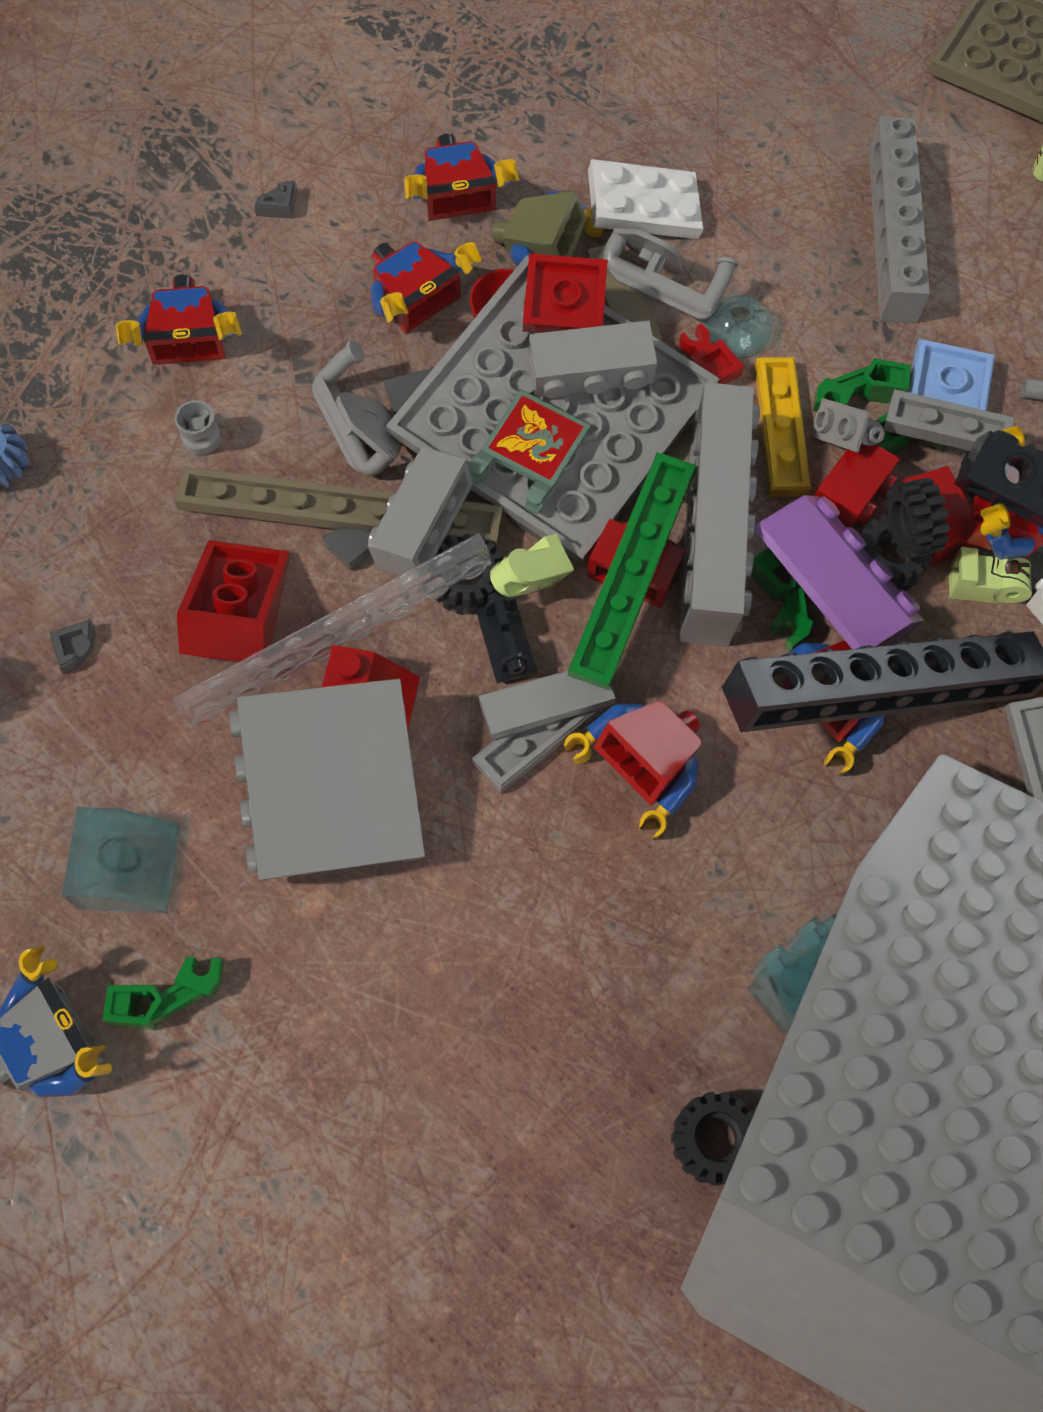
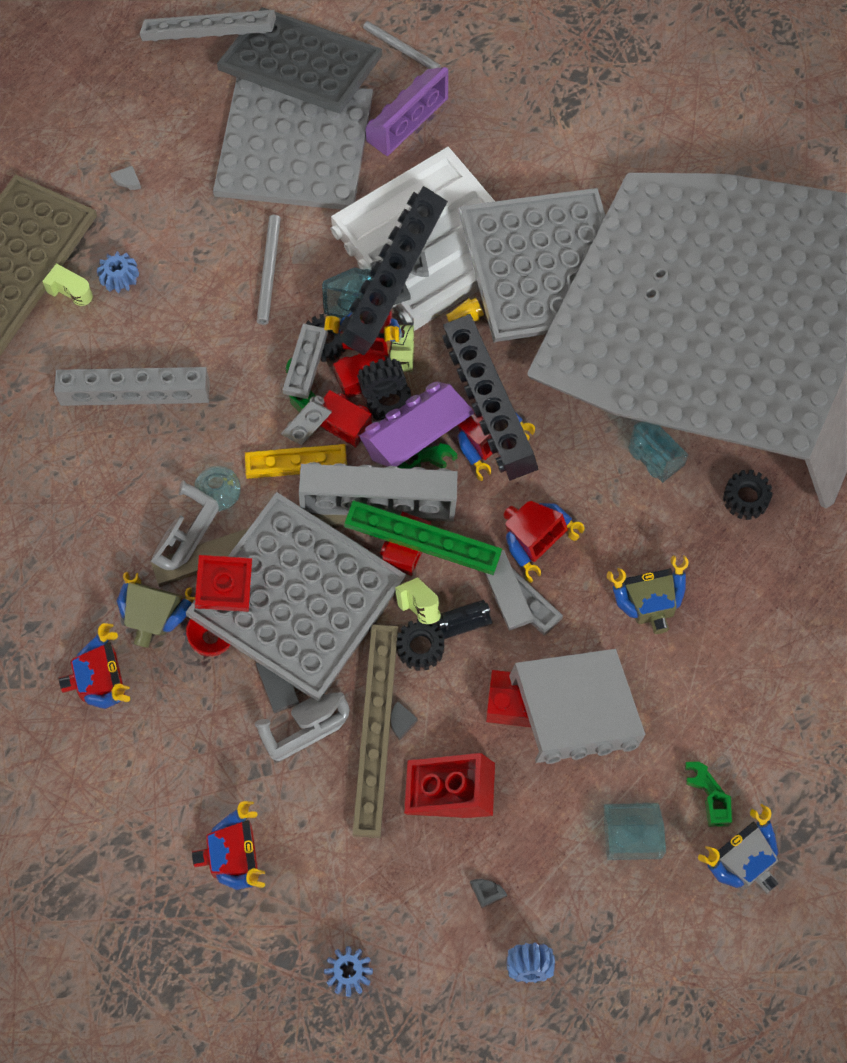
camera: 90 degrees left, 0 degrees up
clear plate [172,533,492,725] -> none
light grey wheel [174,400,222,456] -> none
dark grey tile [254,181,297,219] -> none
light grey brick [367,446,473,582] -> none
torso [370,242,483,334] -> none
flag [469,389,591,514] -> none
light grey brick [529,320,657,399] -> none
white plate [588,159,703,239] -> none
red plate [679,324,744,384] -> none
green piece [813,358,911,412] -> none
light blue plate [908,339,995,411] -> none
none -> torso [607,555,689,634]

